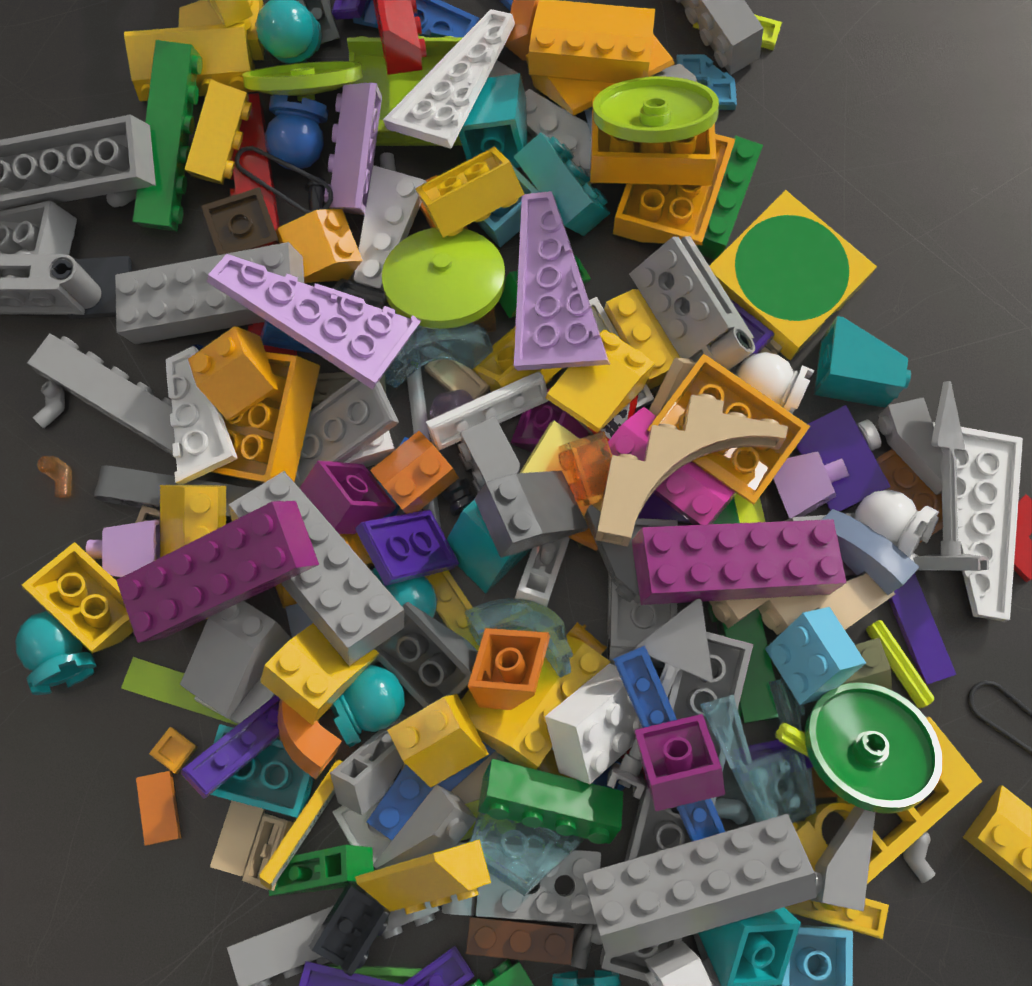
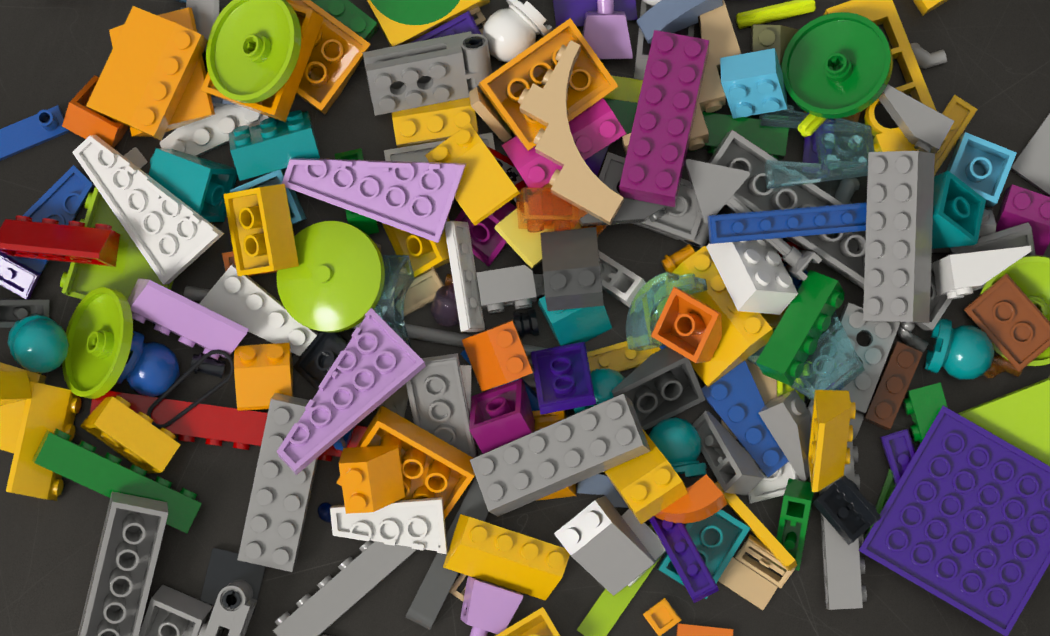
camera: 70 degrees left, 10 degrees up
magenta brick [116,501,319,643] -> none
dark brown plate [201,187,280,255] -> none
yellow slope [387,694,489,787] -> none
magenta slope [635,714,725,812] -> none

